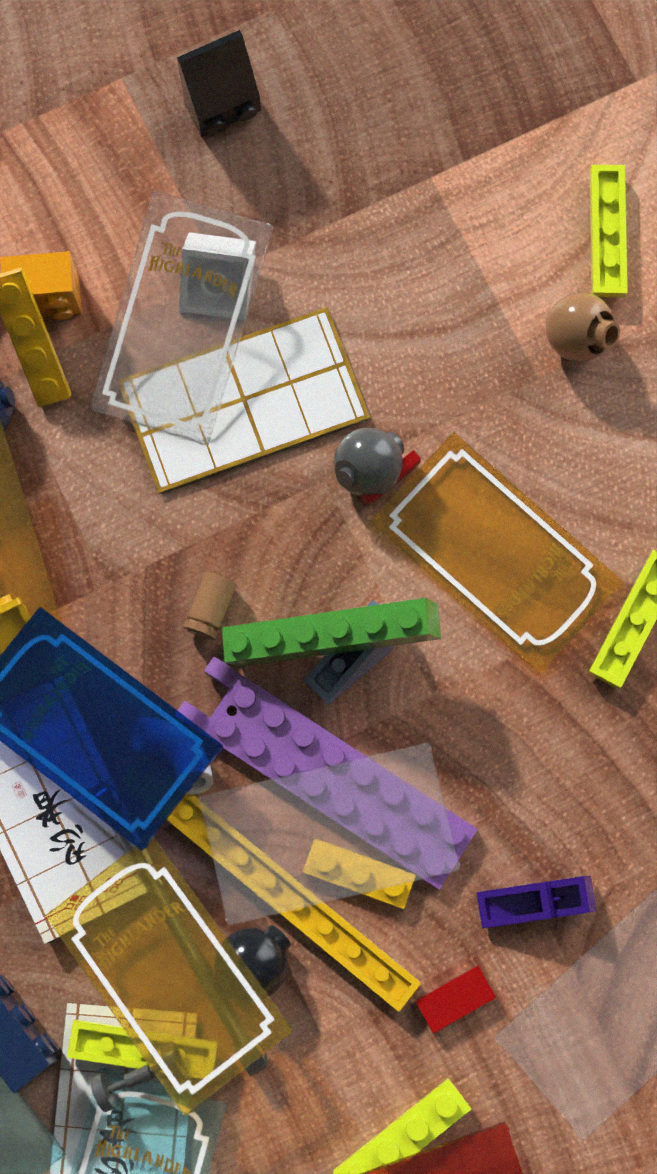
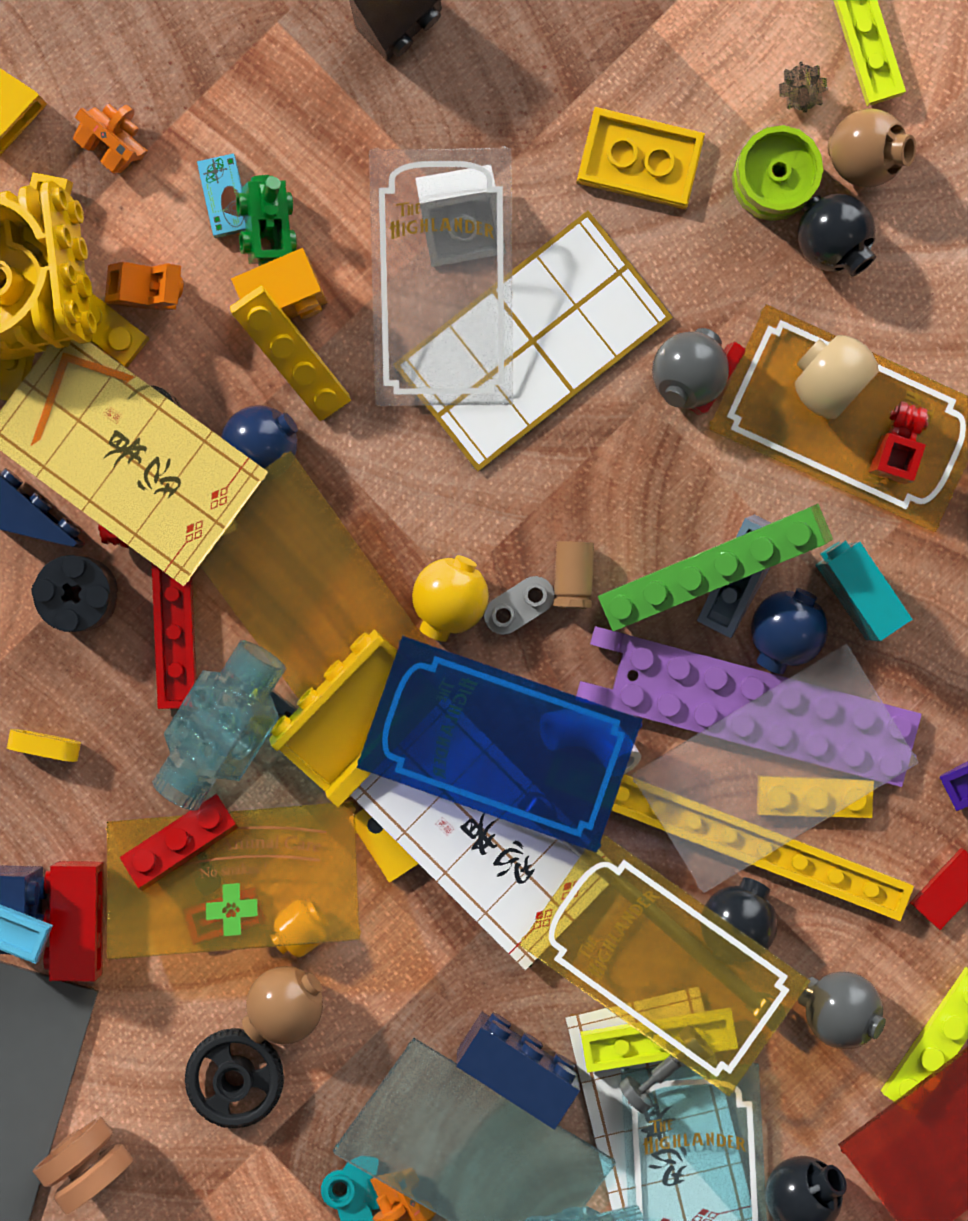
camera: 15 degrees left, 10 degrees up
none -> medium azure tile [197,153,246,238]
none -> green brick [236,175,297,266]
none -> yellow brick [412,555,489,642]
none -> light grey plate [484,576,554,635]
none -> yellow tile [576,107,705,210]
none -> lime wheel [732,125,823,221]
none -> dark blue brick [751,588,828,674]
none -> clear smoke gear [779,62,828,113]
none -> tan wheel [795,335,879,419]
none -> black brick [798,194,876,277]
none -> dark grey brick [798,971,886,1049]
none -> teal brick [815,540,913,641]
none -> red brick [869,401,929,484]

